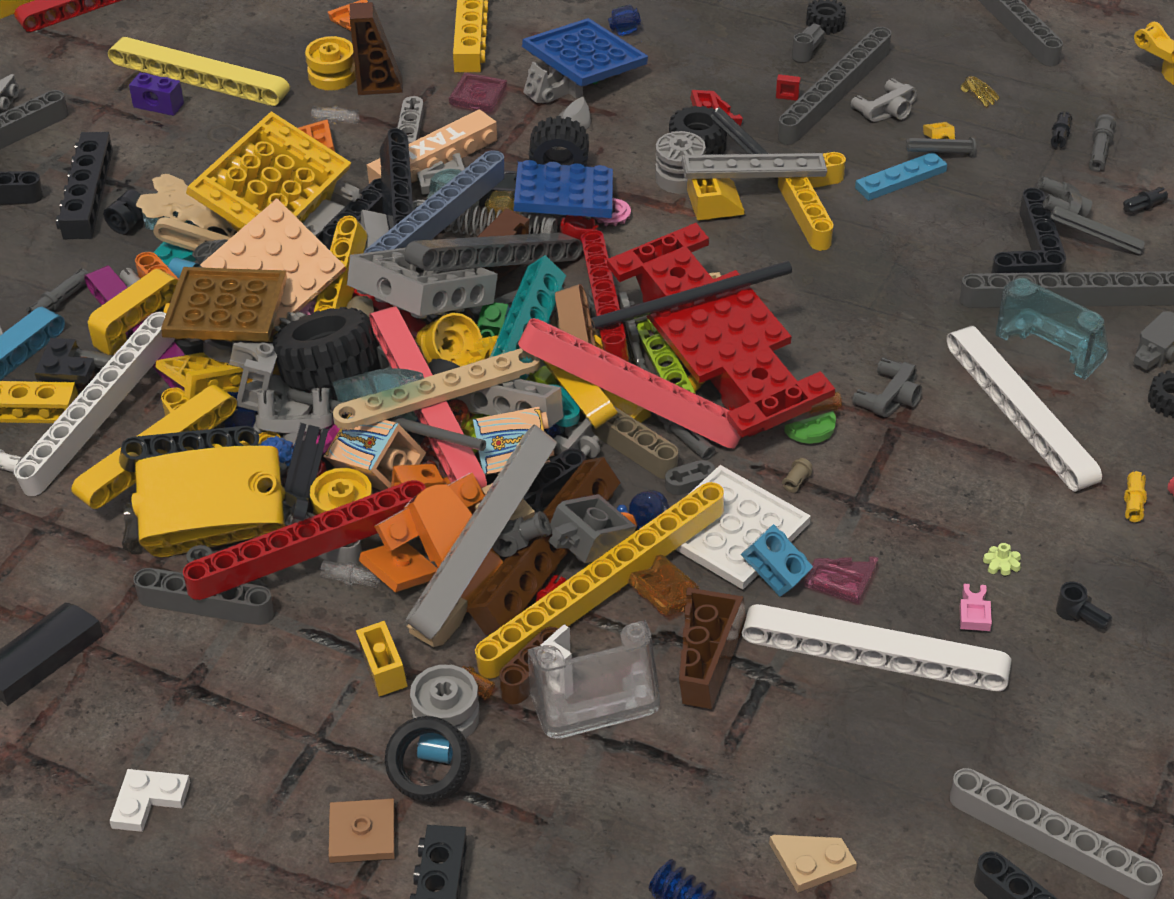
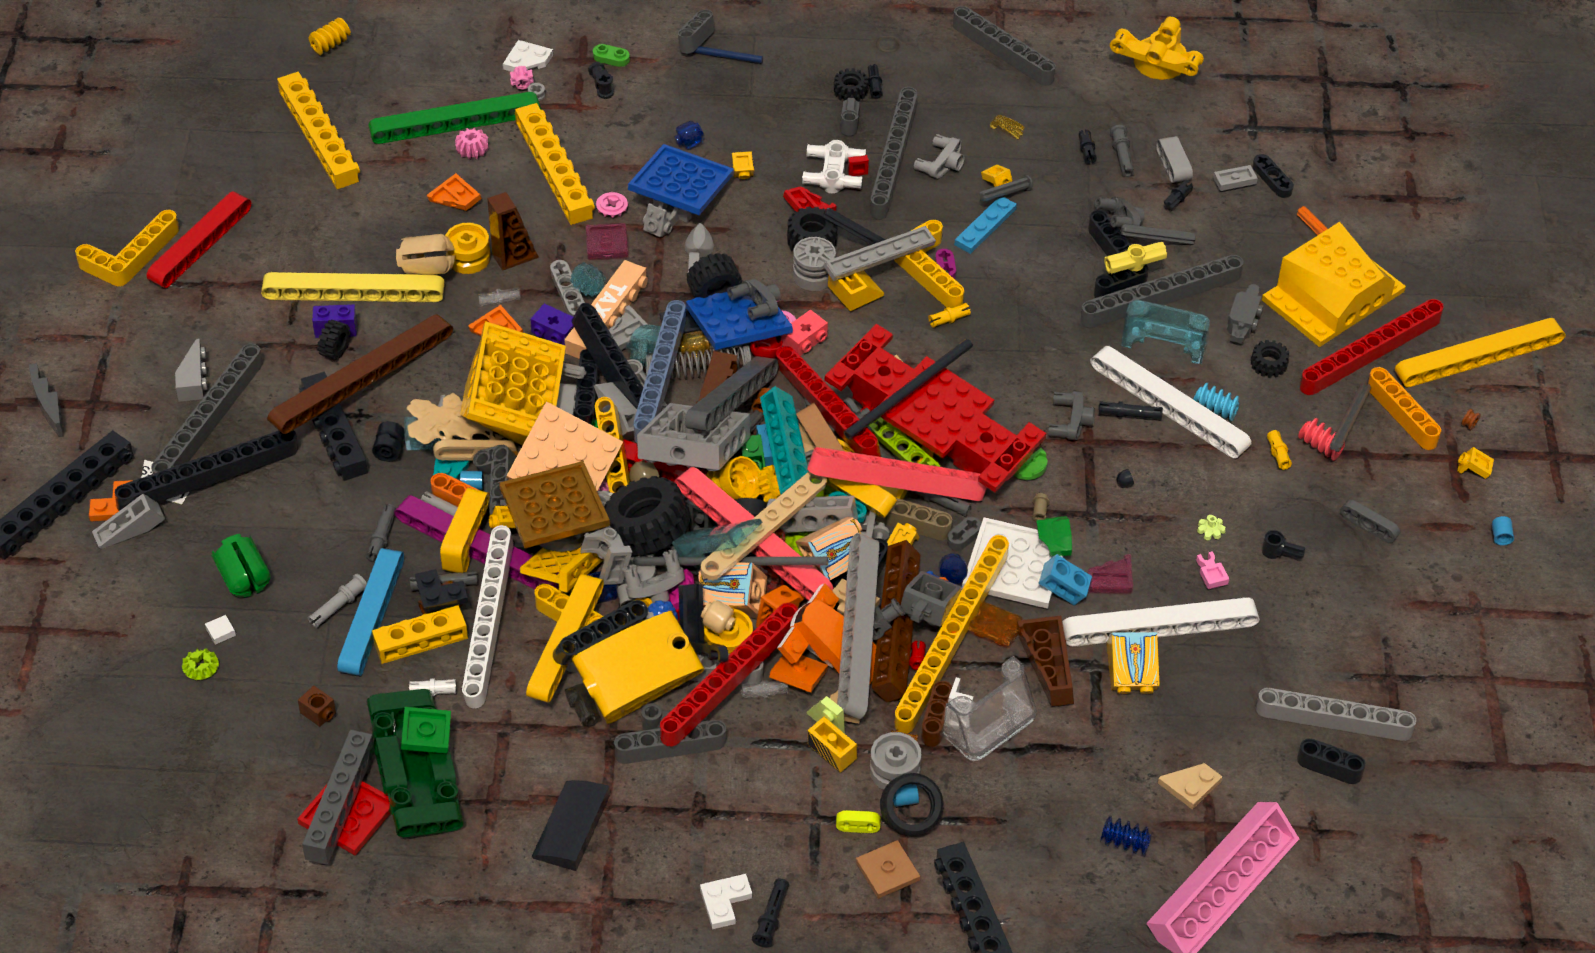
camera: 25 degrees left, 5 degrees up
none -> reddish brown beam [267,314,453,434]
none -> black tyre [317,319,350,360]
none -> tan cylinder [396,234,455,275]
none -> dark purple brick [530,303,574,345]
none -> clear light blue gear [570,262,606,297]
none -> bright pink gear [596,192,628,218]
none -> tan head [701,600,736,634]
none -> dark grey connector [727,278,781,320]
none -> yellow bracket [732,151,754,179]
none -> black pin [752,878,789,948]
none -> coral brick [781,310,828,356]
none -> white piece [802,140,866,194]
none -> yellowish green wing [807,696,845,734]
none -> neon yellow beam [836,811,881,833]
none -> black axle [868,64,883,99]
none -> yellow bracket [887,523,920,546]
none -> yellow pin [928,303,971,328]
none -> magenta beam [935,249,956,279]
none -> green slope [1036,516,1072,556]
none -> black pin [1098,401,1163,420]
none -> light yellow piece [1104,242,1167,274]
none -> slope [1106,632,1159,694]
none -> black hinge [1116,469,1134,487]
none -> light grey beam [1156,136,1193,183]
none -> medium azure piece [1193,382,1240,421]

